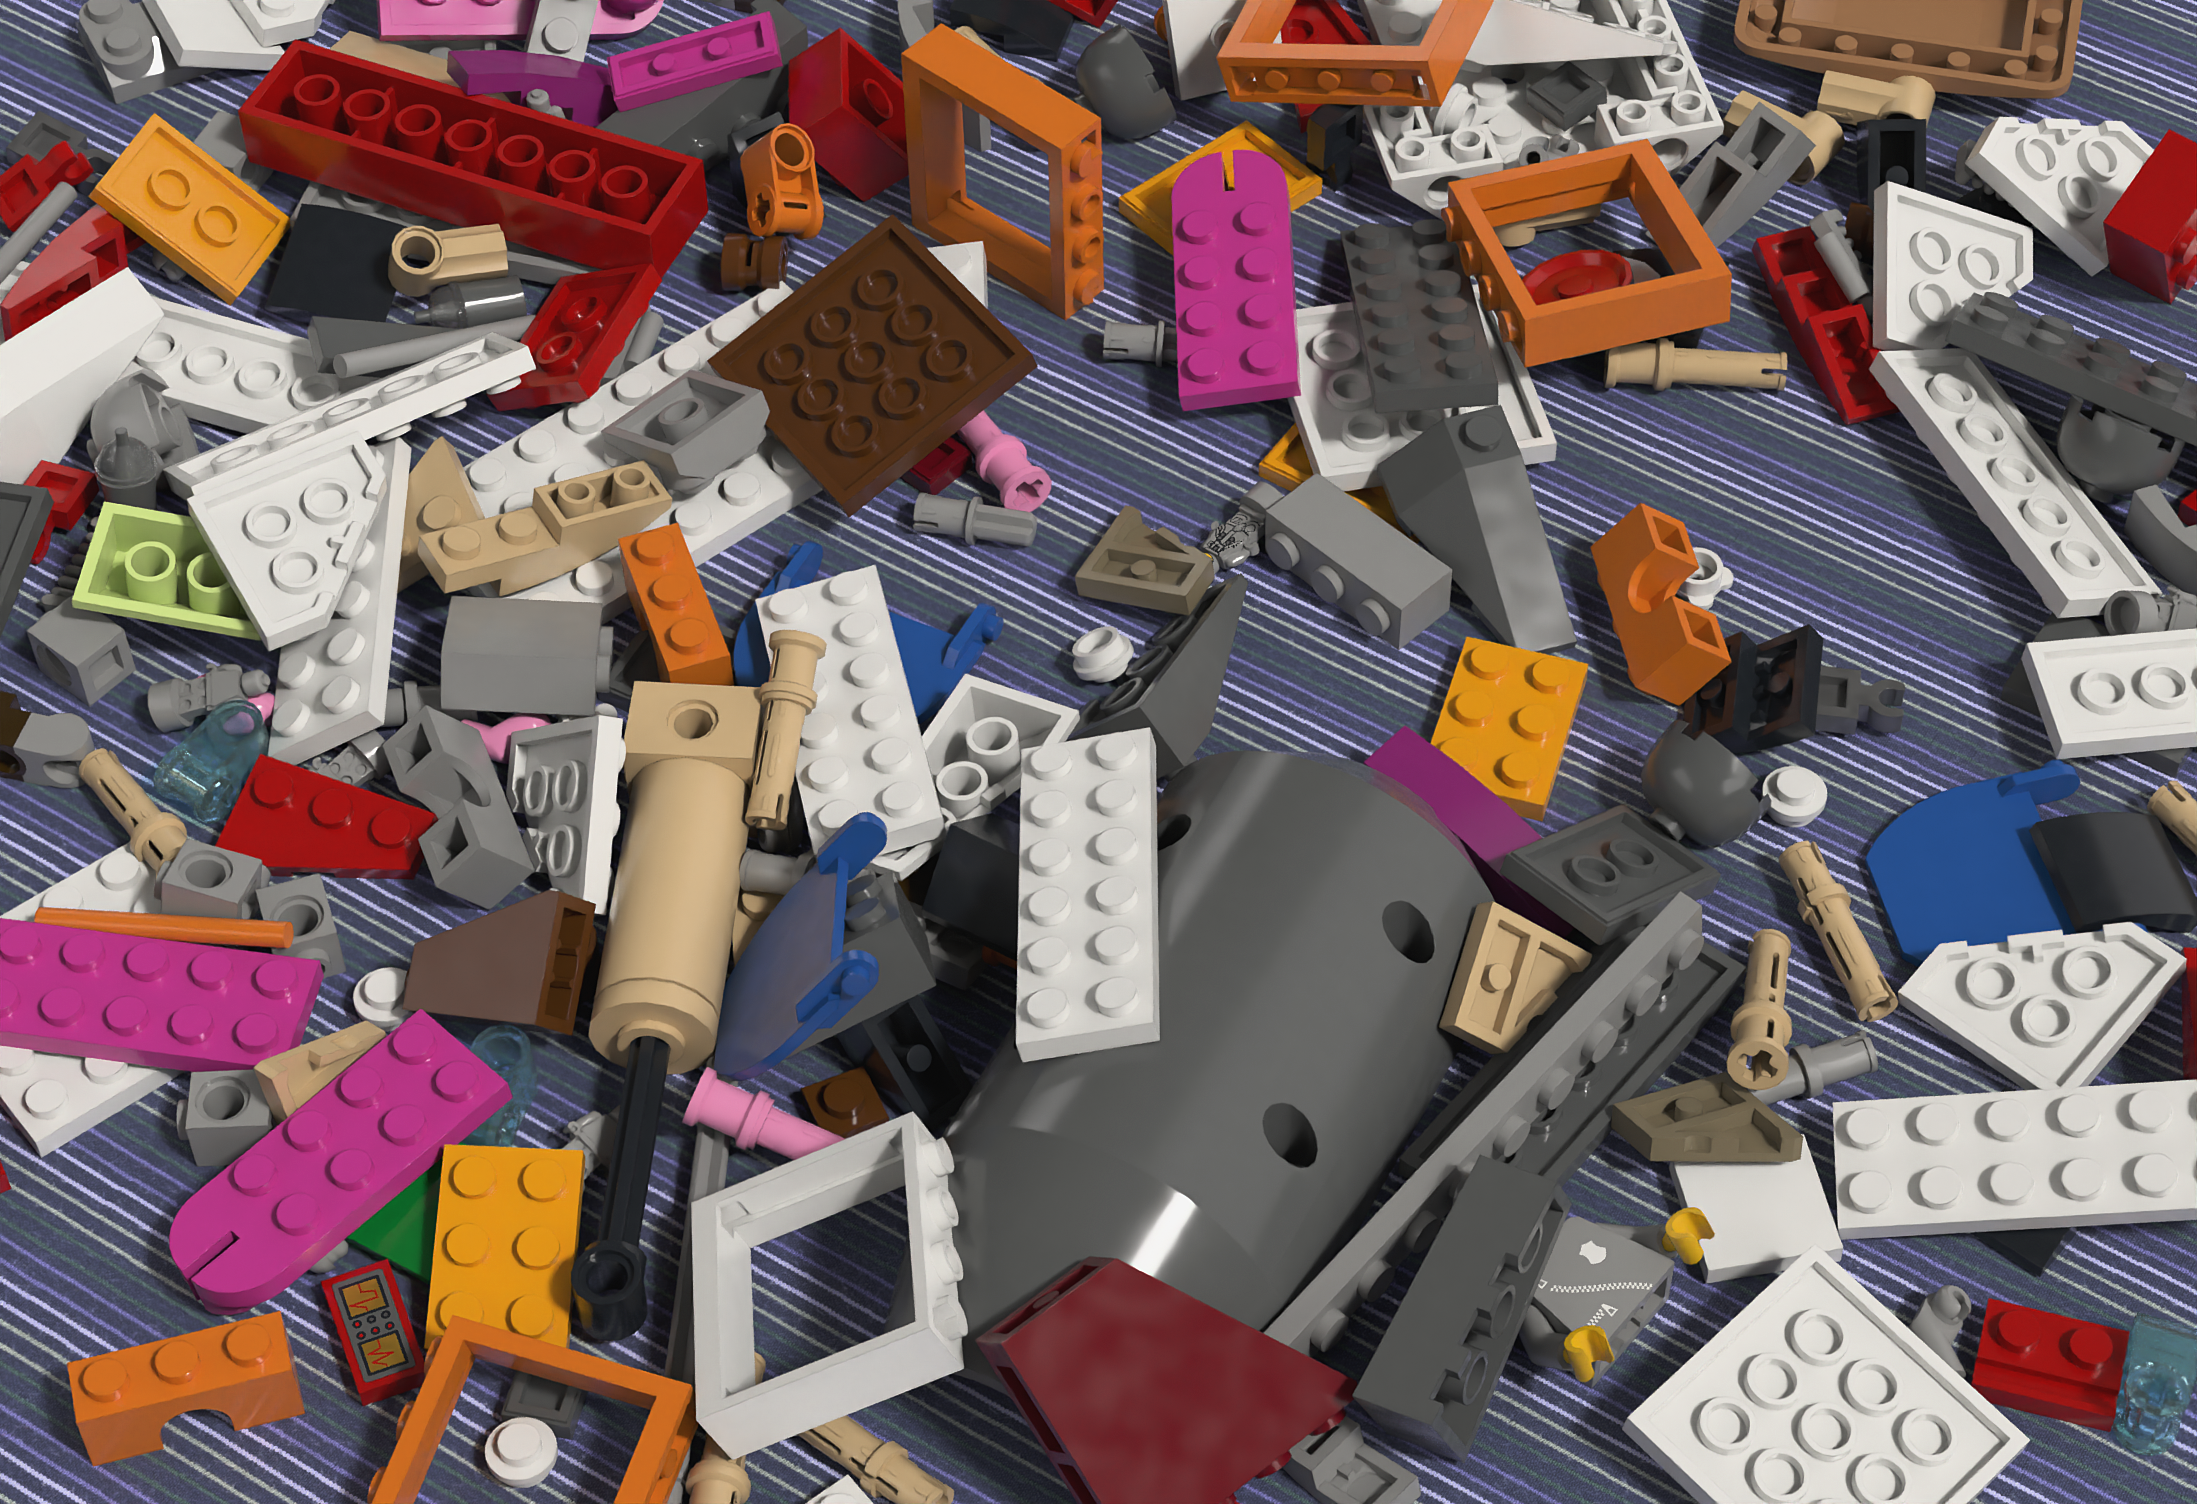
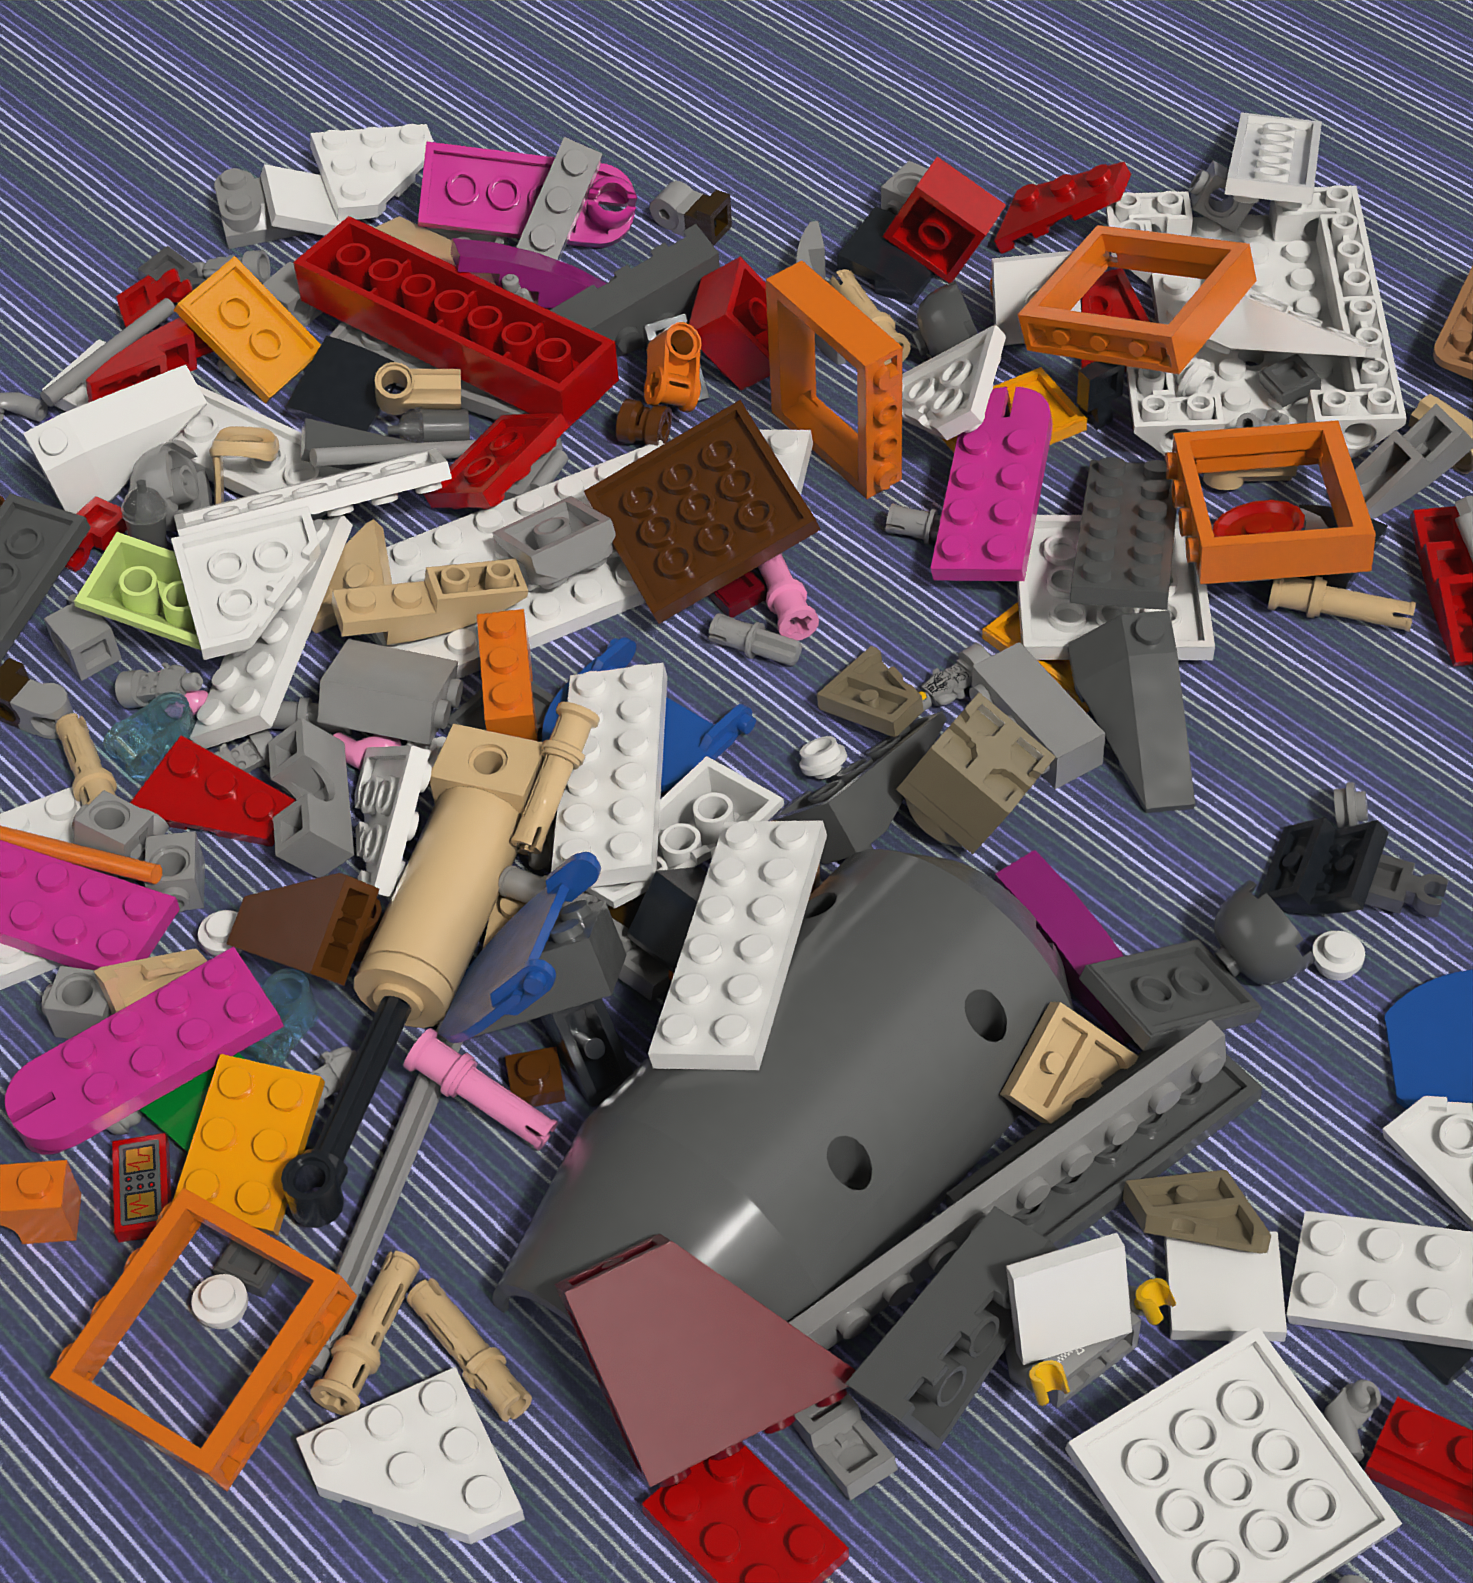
camera: 15 degrees right, 0 degrees up
dark pink tile [607,11,783,112] -> none
white window [691,1111,968,1460] -> none
light orange plate [1430,636,1589,821] -> none
orange arch [1590,502,1732,706] -> none
white plate [1676,547,1734,610] -> none
tan pin [1726,929,1792,1090] -> none
light grey pin [1746,1030,1878,1106] -> none
tan pin [1778,841,1899,1022] -> none
none -> light grey piece [192,250,271,284]
none -> tan piece [209,426,279,504]
none -> dark tan piece [896,692,1056,855]
none -> white plate [902,324,1006,440]
none -> white tile [1006,1233,1132,1365]
none -> light grey plate [1334,782,1368,828]

